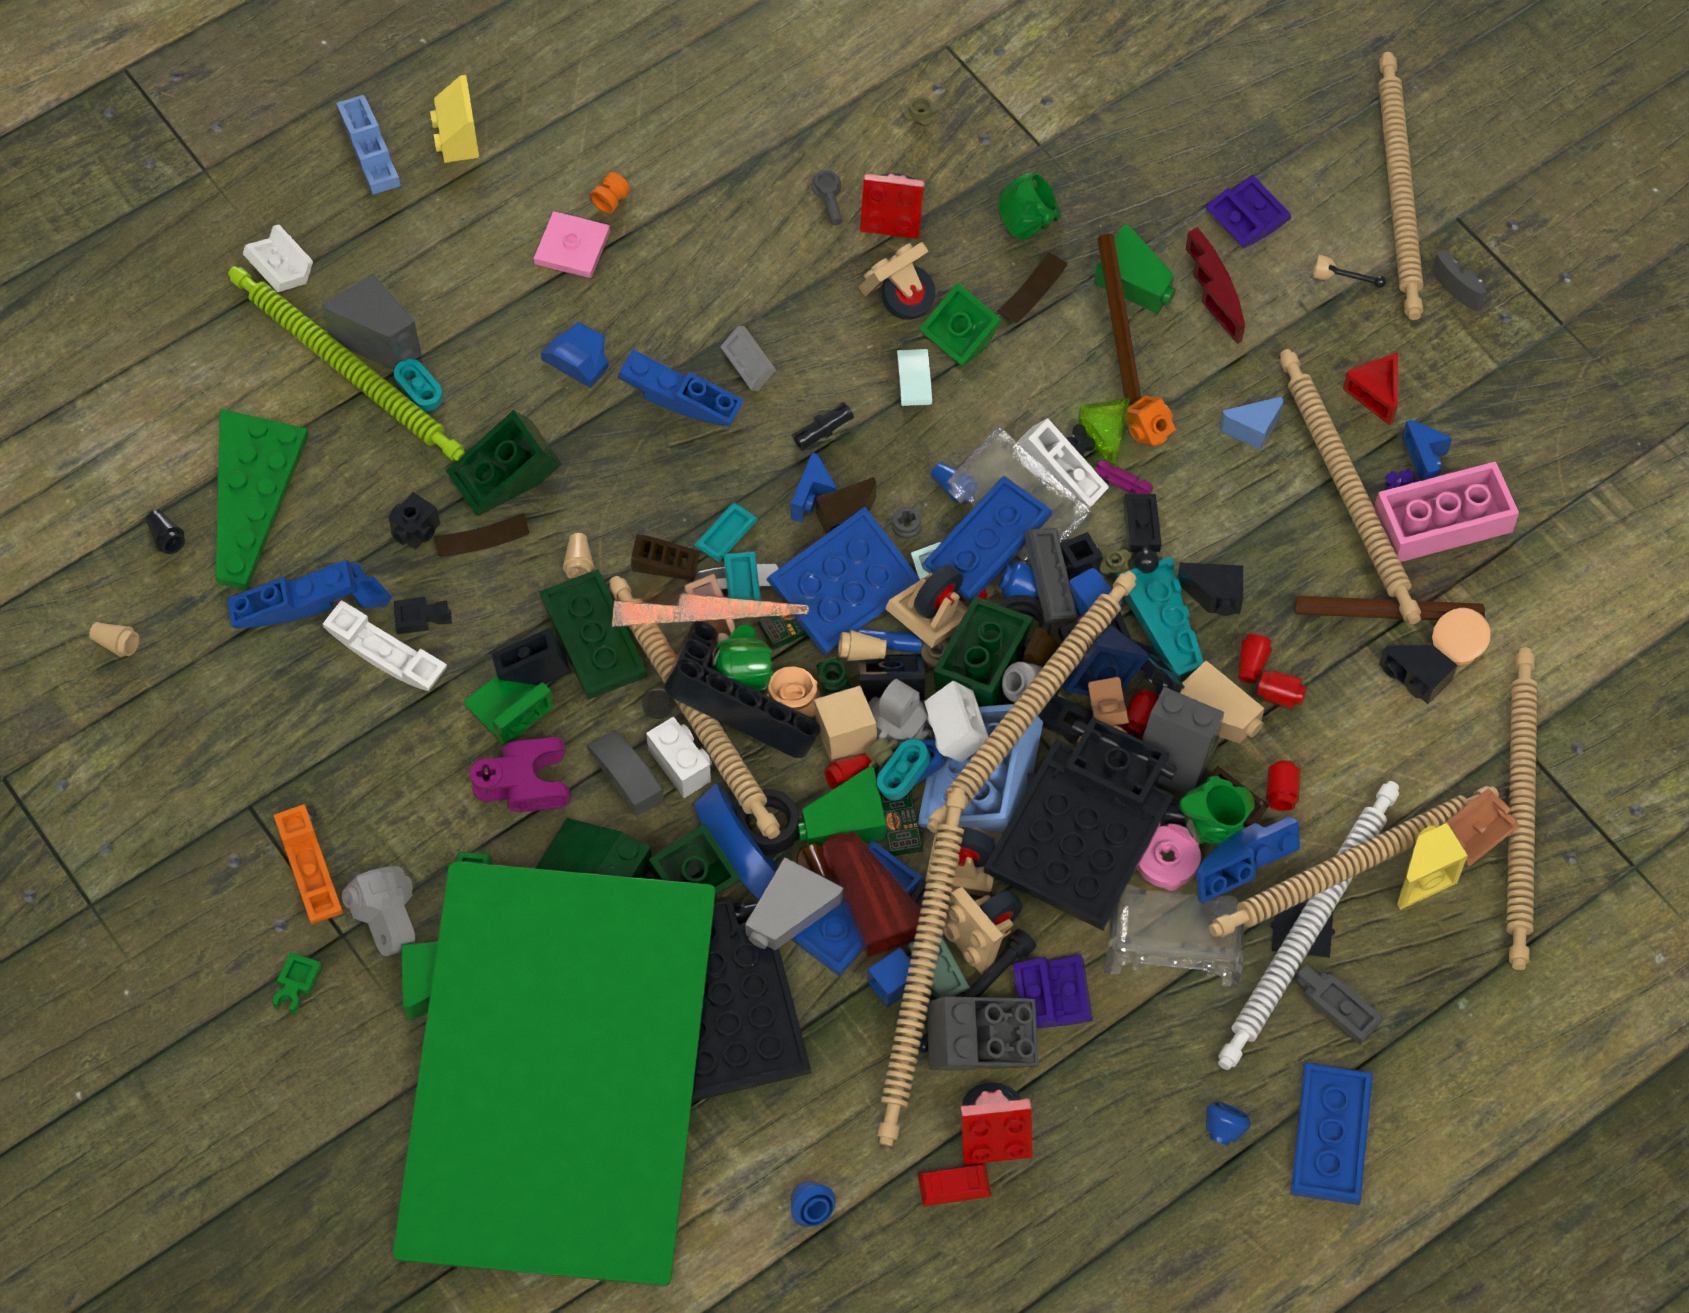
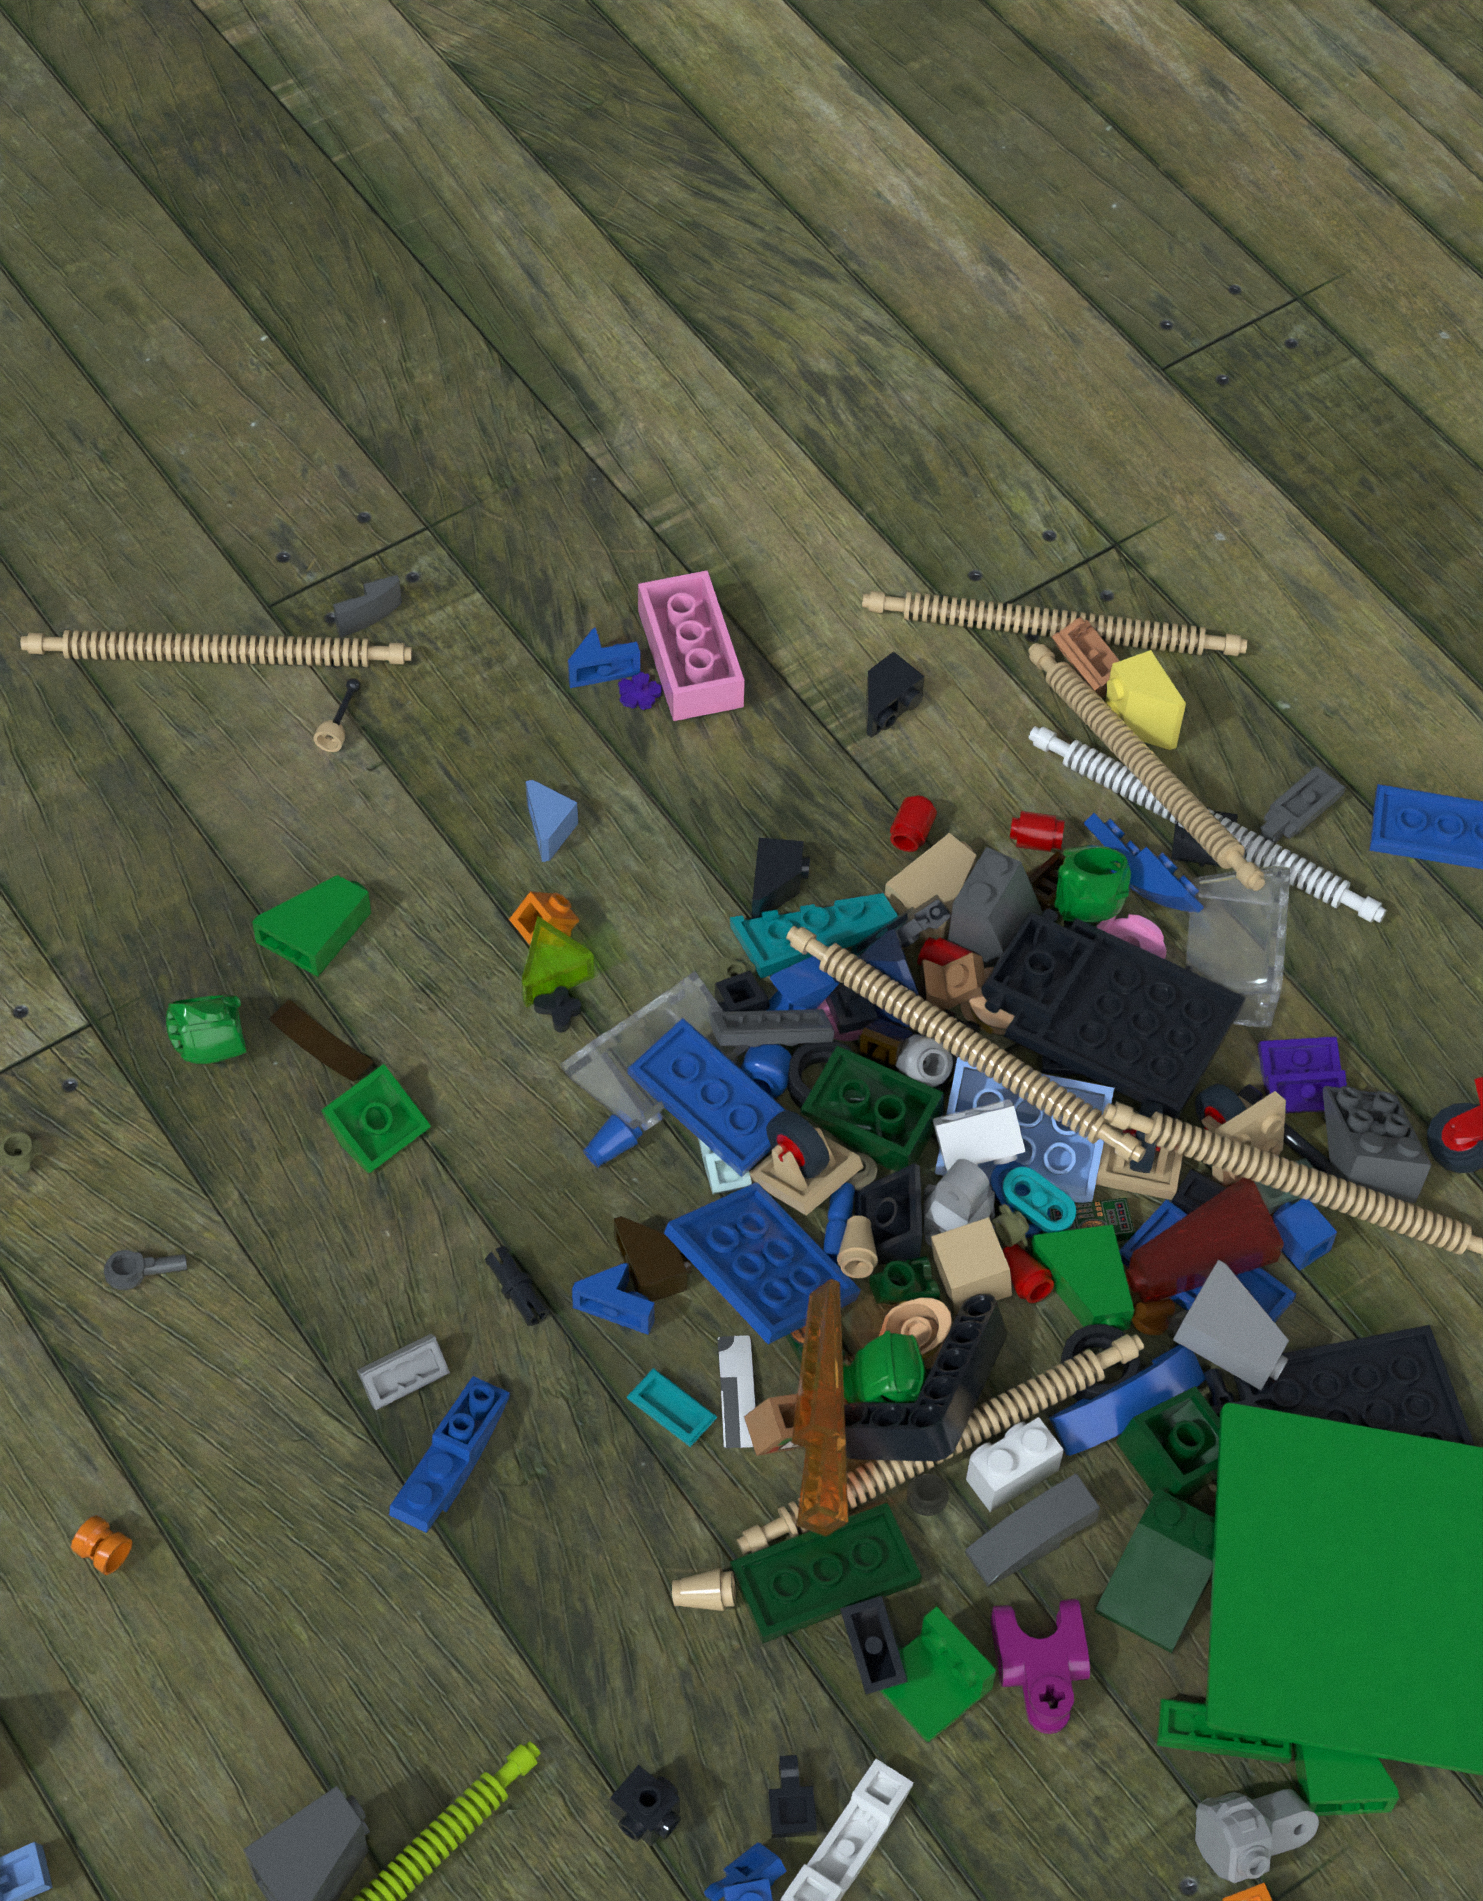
camera: 90 degrees left, 5 degrees down
teal plate [394,359,443,412] -> none
dark brown sticker [434,514,530,557] -> none
dark green slope [446,410,562,516] -> none
bright pink plate [534,211,610,278] -> none
blue slope [541,322,609,388] -> none
dark brown slope [631,534,700,581] -> none
teal tile [724,552,762,611] -> none
plate [859,242,935,320] -> none
red plate [860,173,925,239] -> none
dark grey bush [893,507,921,539] -> none
light aqua slope [897,349,932,406] -> none
white slope [1013,418,1109,509] -> none
magenta axle [1095,460,1153,494] -> none
reddish brown axle [1098,234,1141,406] -> none
black plate [1123,494,1162,574] -> none
dark red slope [1185,227,1245,344] -> none
dark purple slope [1205,174,1291,248] -> none
blue cone [1206,1102,1251,1145] -> none
red cone [1238,634,1272,684] -> none
tan hose [1279,349,1421,624] -> none
reddish brown axle [1294,596,1485,621] -> none
red slope [1343,352,1398,426] -> none
light nougat piece [1432,608,1491,666] -> none

